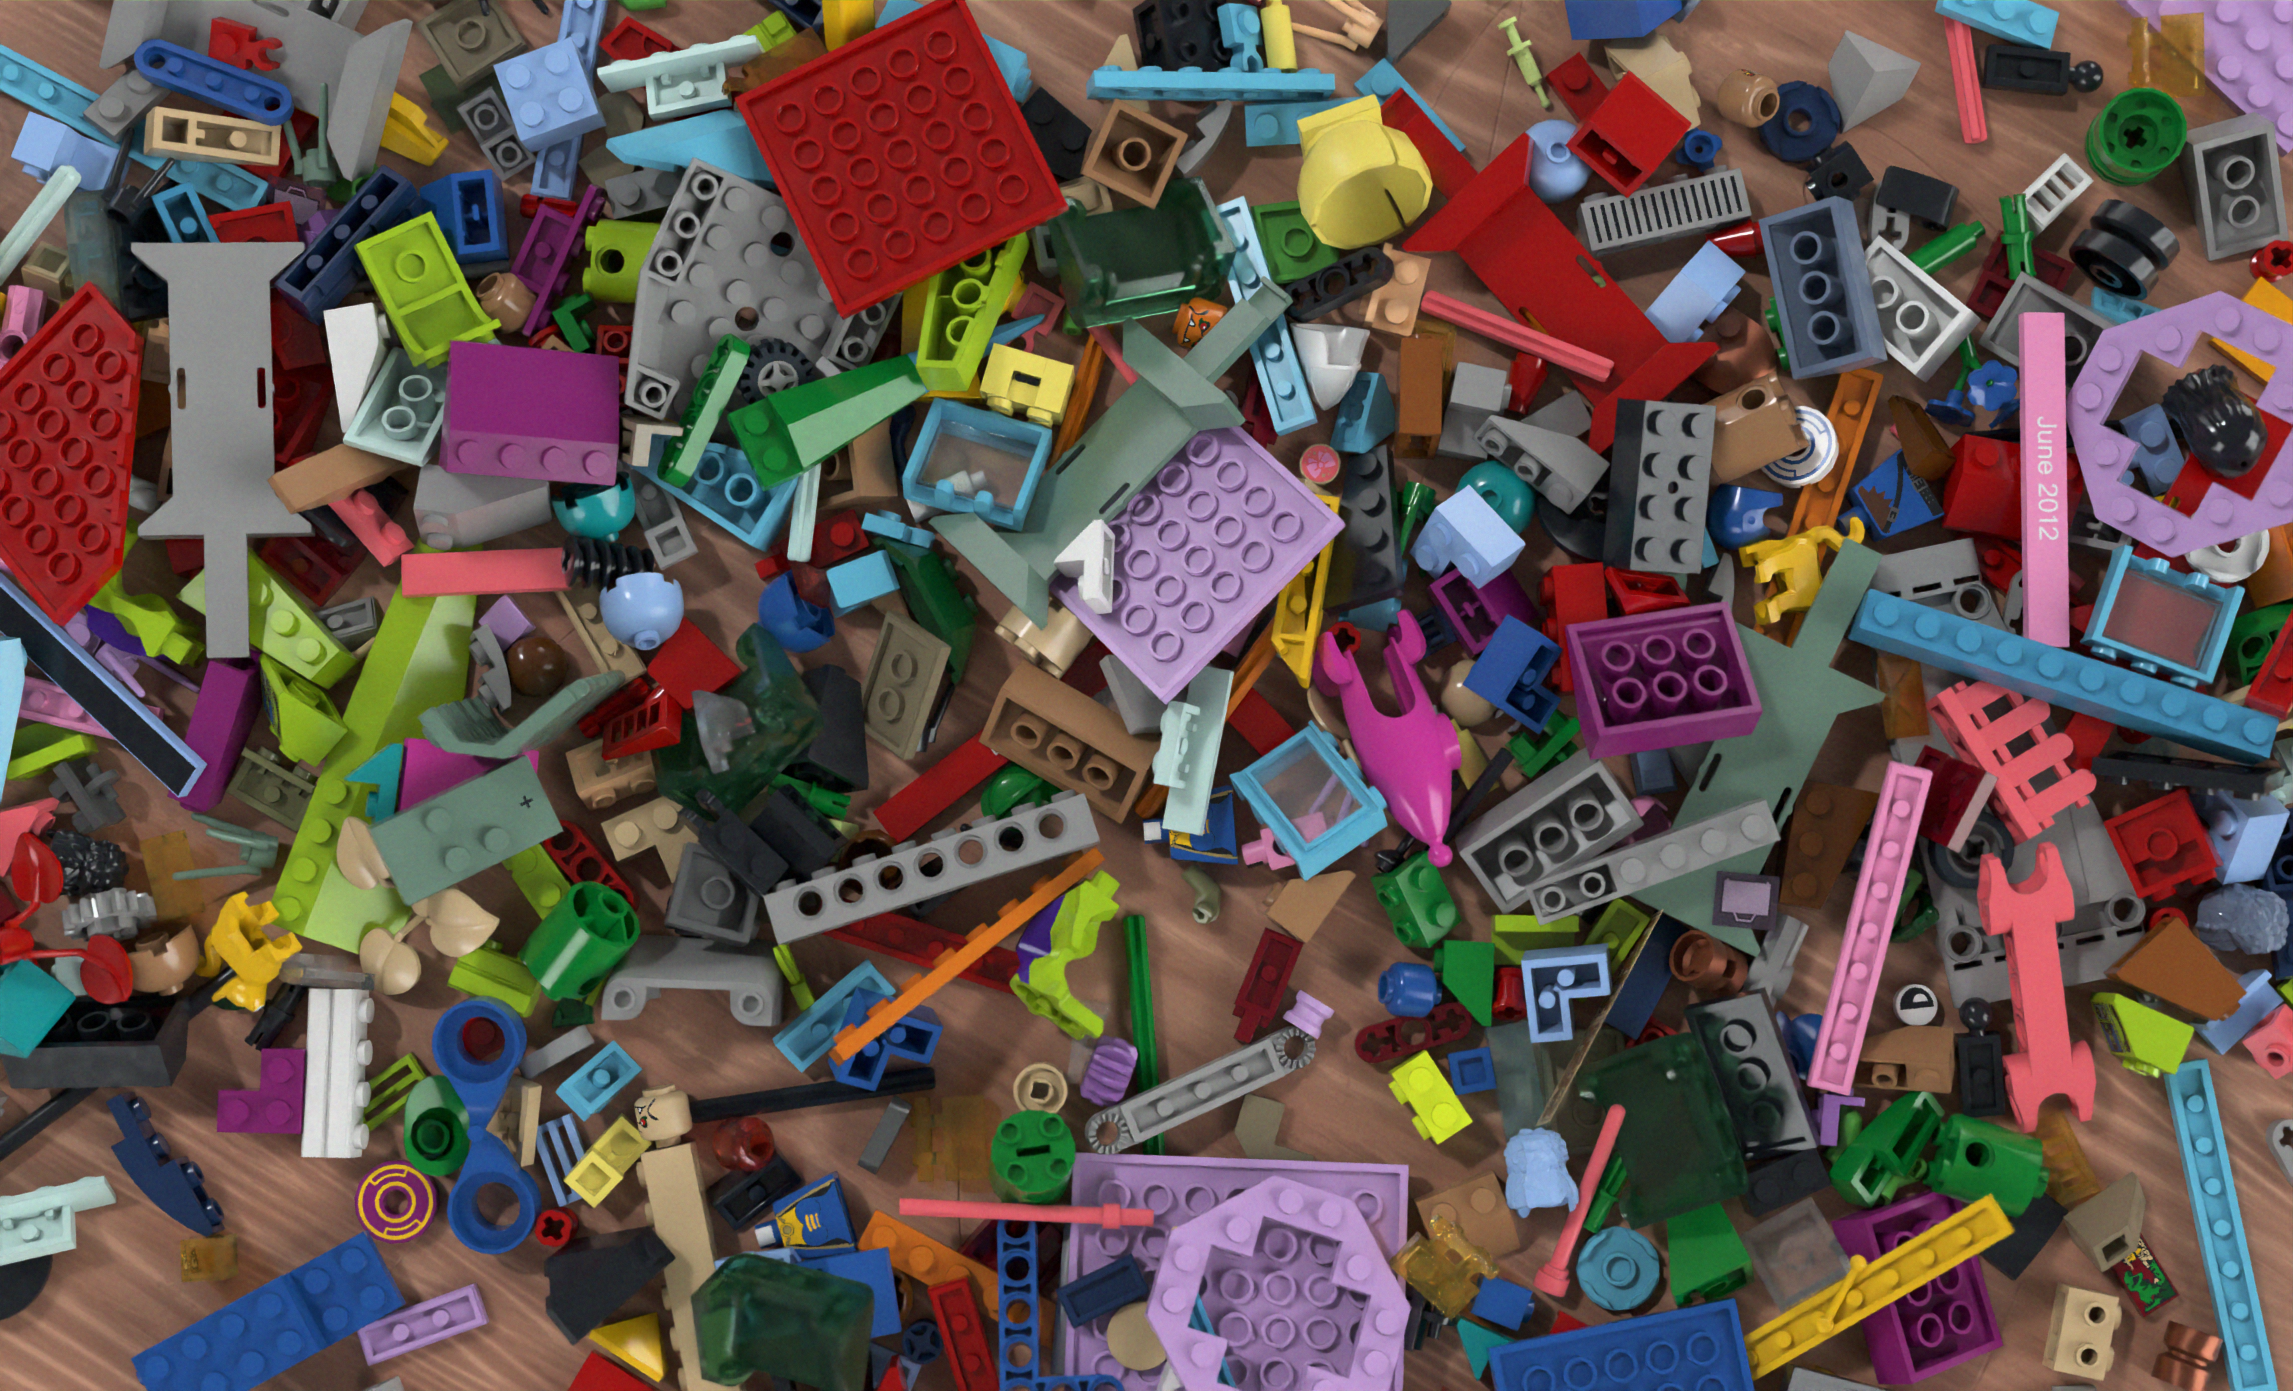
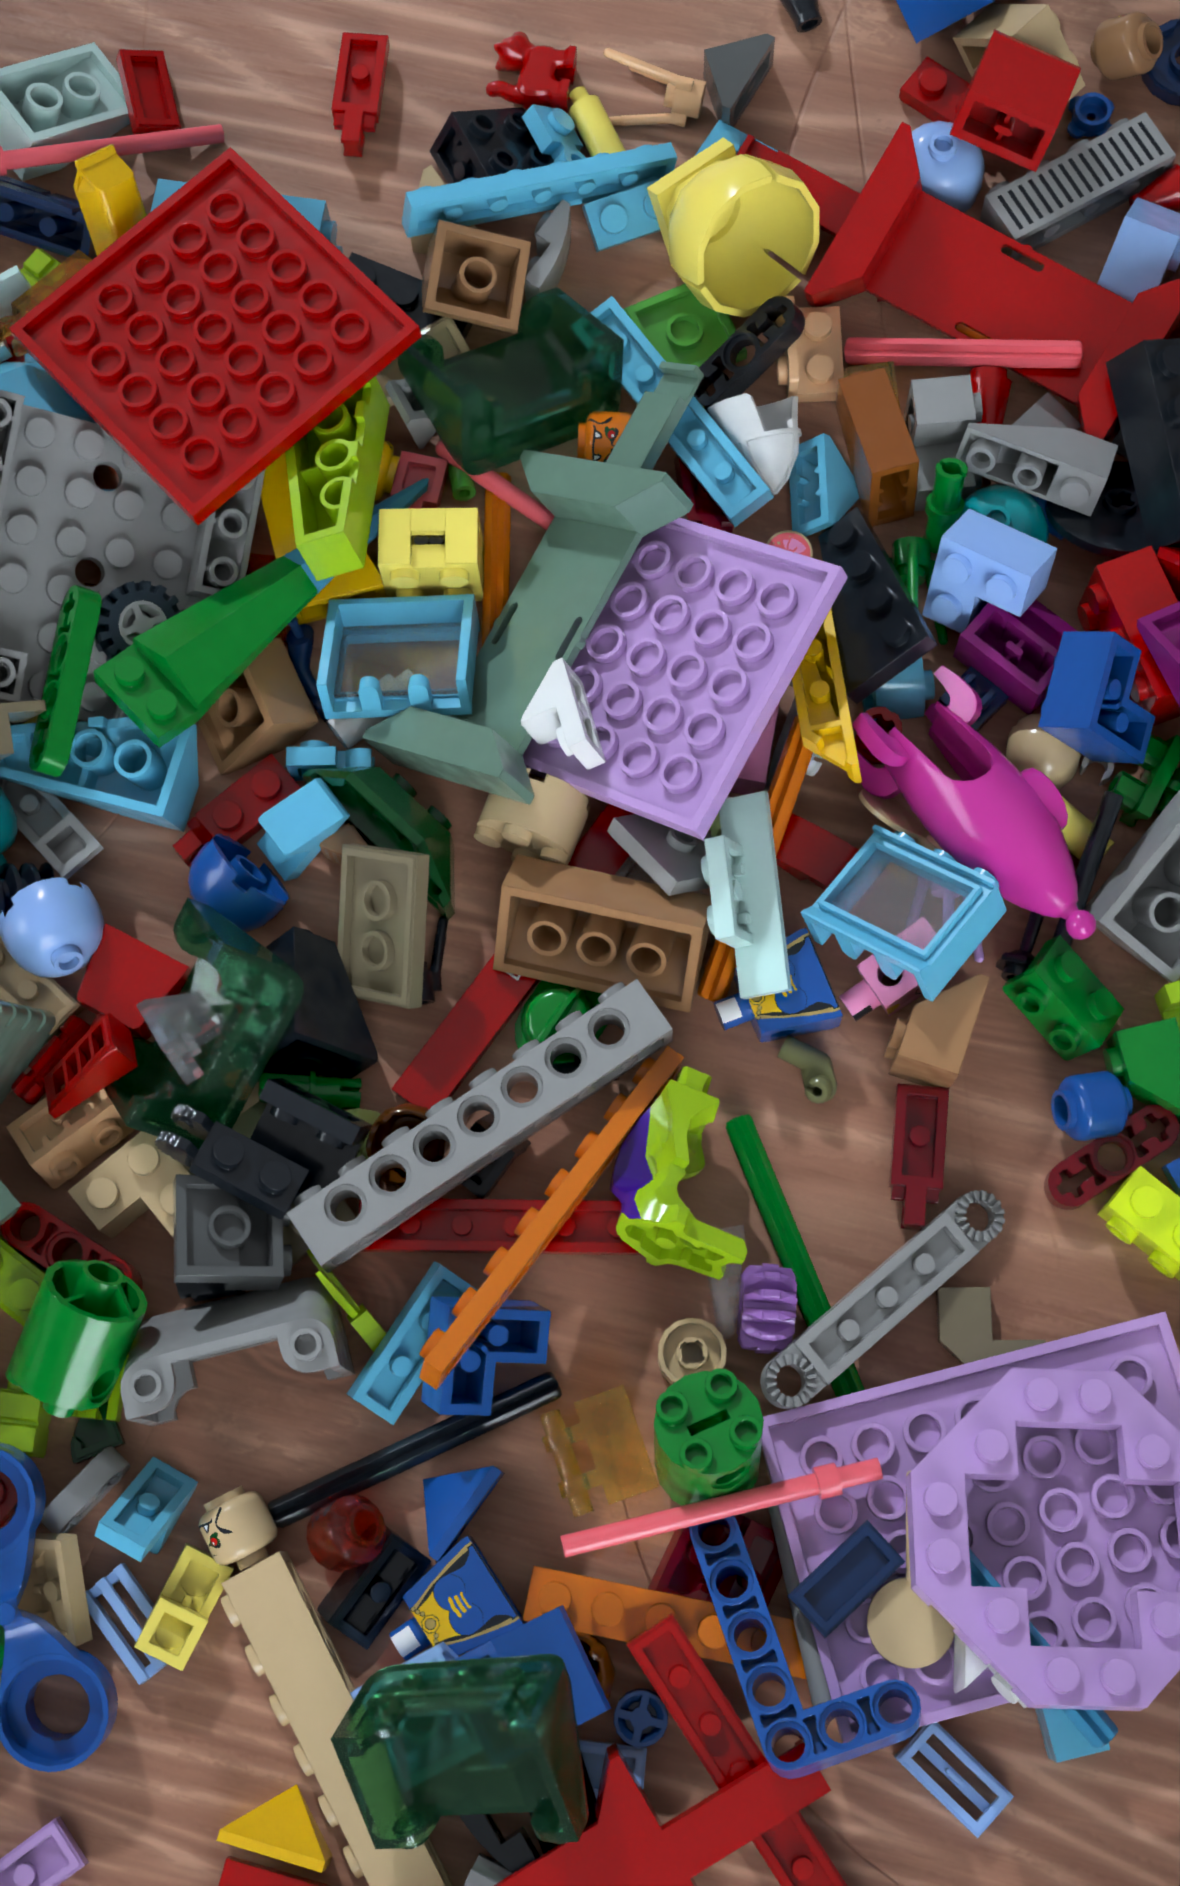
camera: 15 degrees left, 10 degrees down
red bush [534,1206,579,1247] -> none
black slope [544,1226,676,1346] -> none
light aqua axle [787,463,821,563] -> none
clear red slope [791,560,831,609] -> none
dark grey beam [857,1095,913,1175] -> none
lavender wheel [1283,990,1335,1039] -> none
yellowish green piece [1497,16,1551,108] -> none
none -> blue slope [423,1466,505,1562]
none -> green pin [923,458,968,554]

